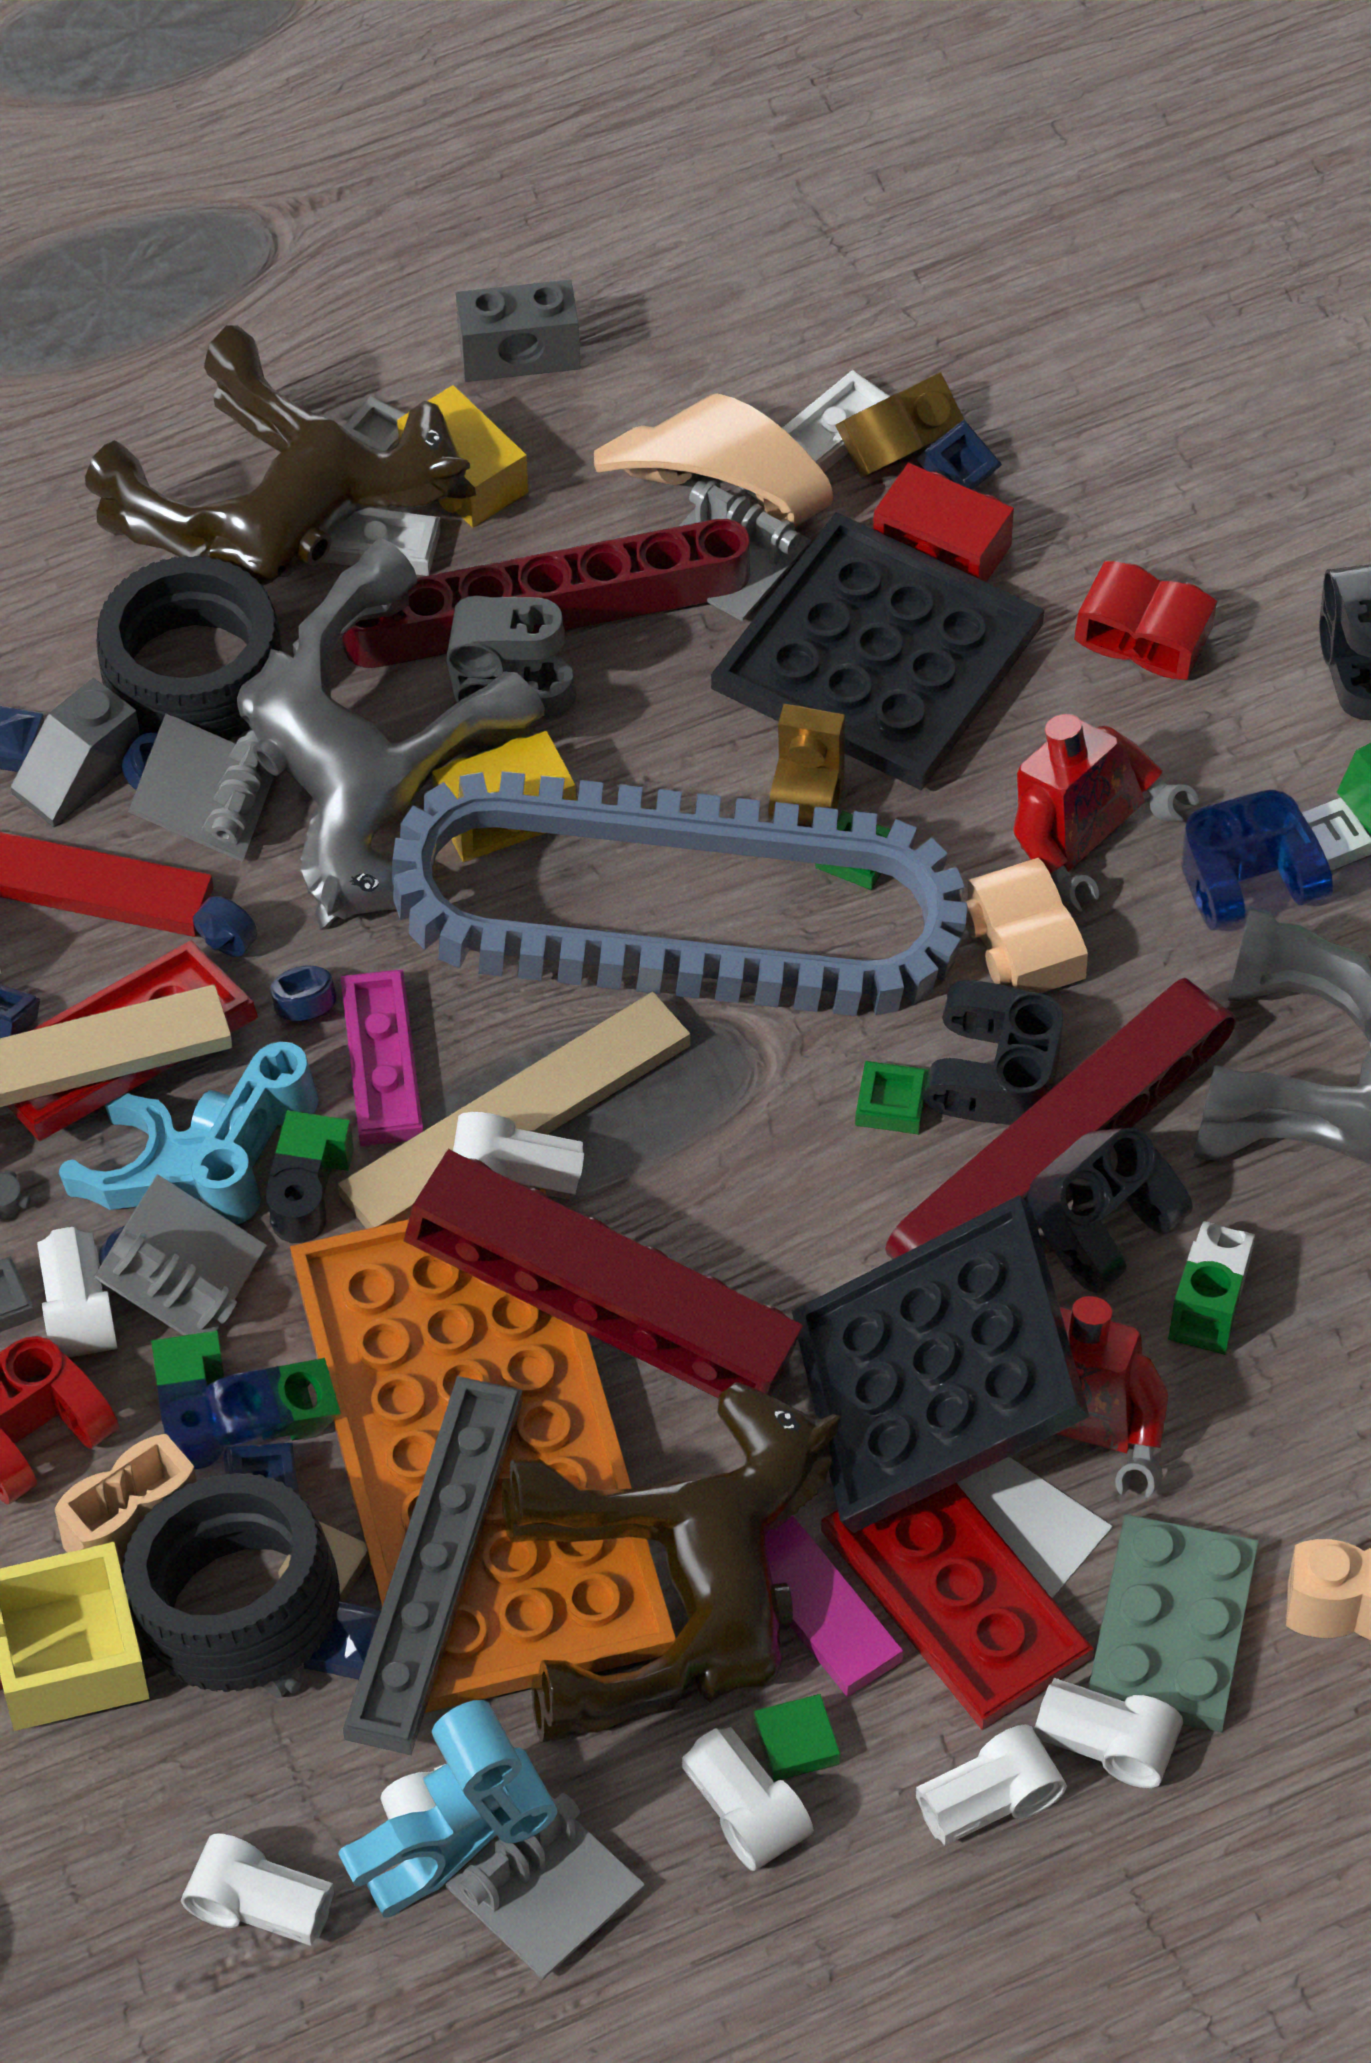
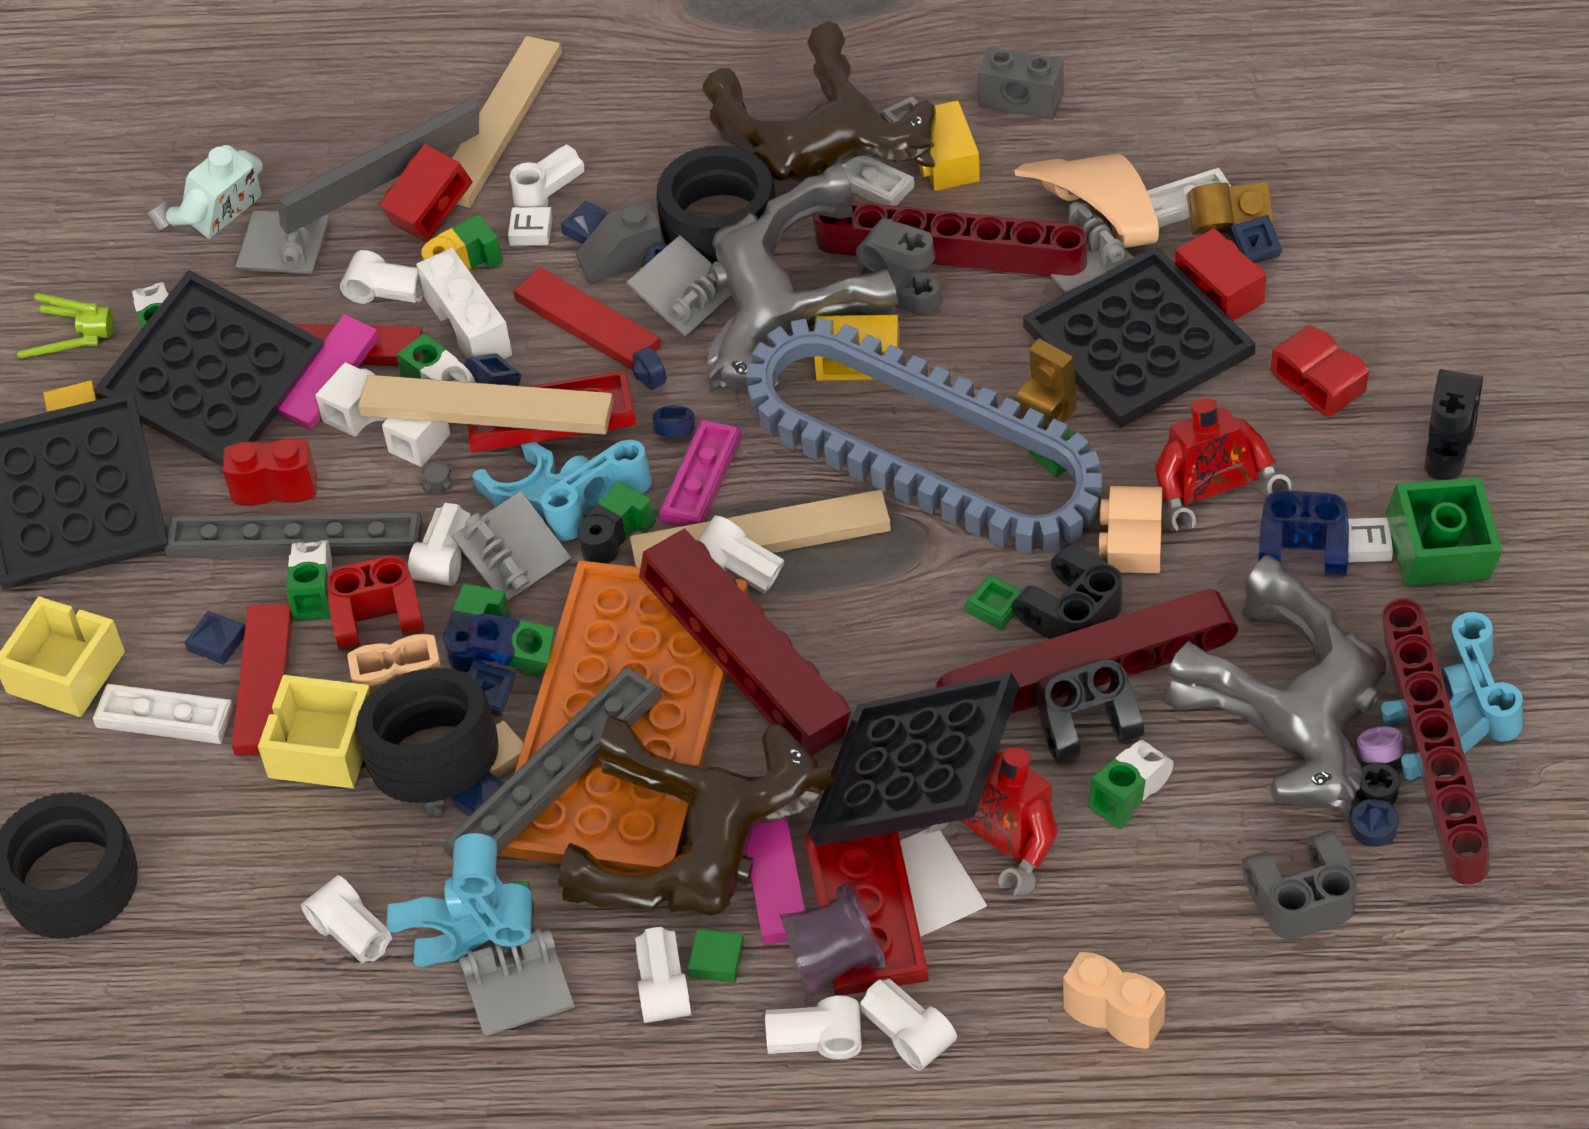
camera: 30 degrees right, 5 degrees down
sand green plate [1088,1514,1259,1732] -> none
none -> clear purple hat [779,882,886,996]

